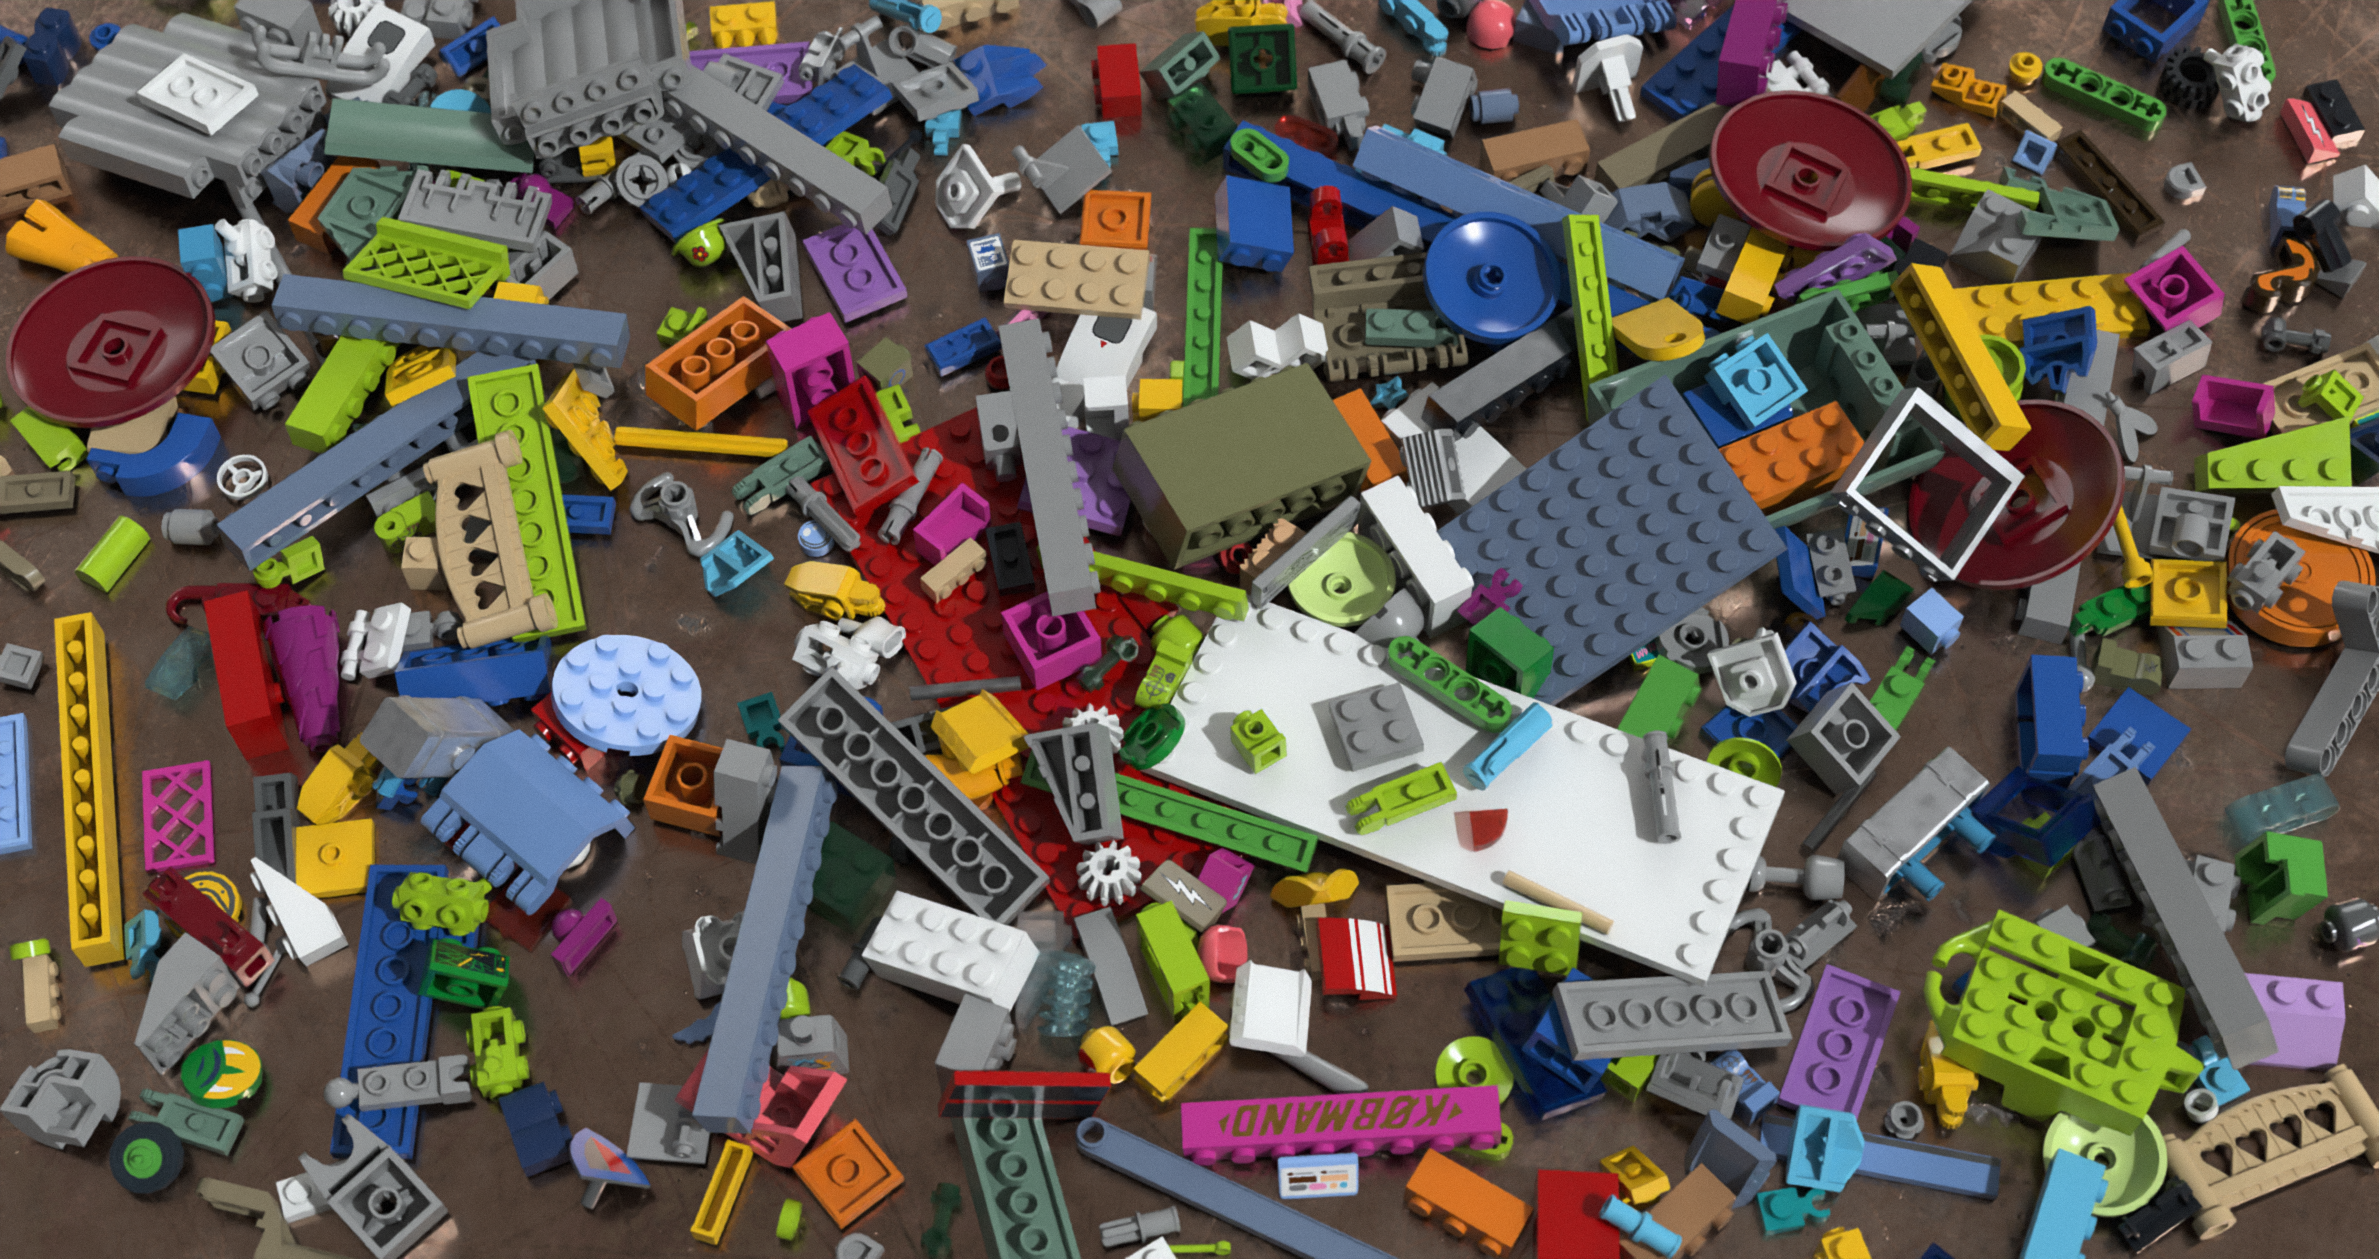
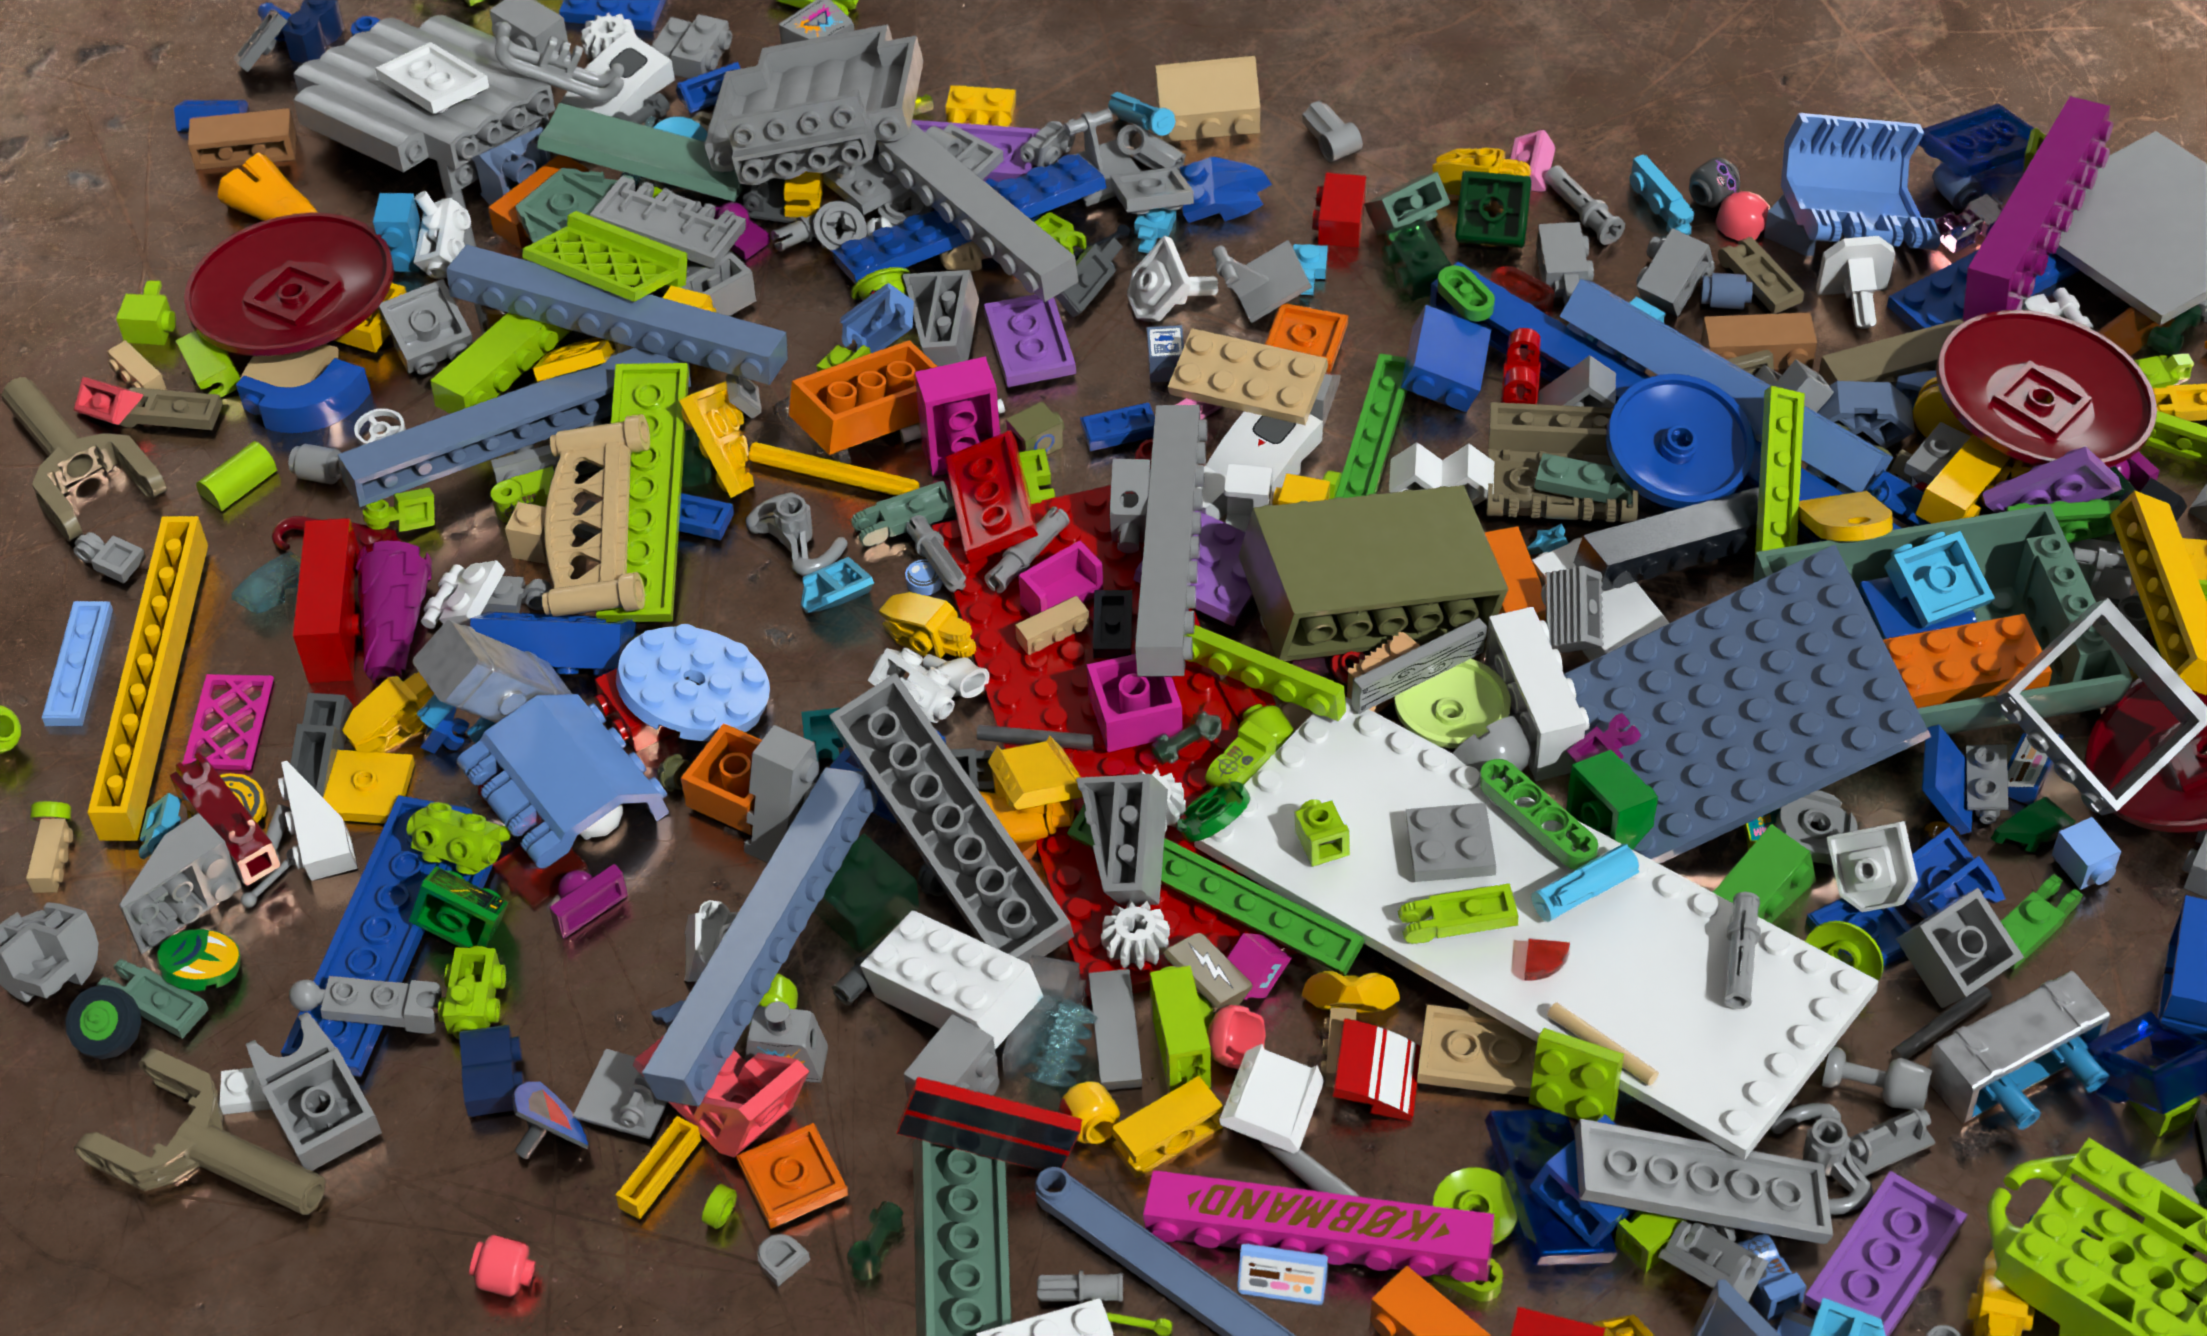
camera: 15 degrees right, 10 degrees down
none -> medium blue hinge [840,283,914,353]
none -> dark tan plate [1718,237,1804,314]

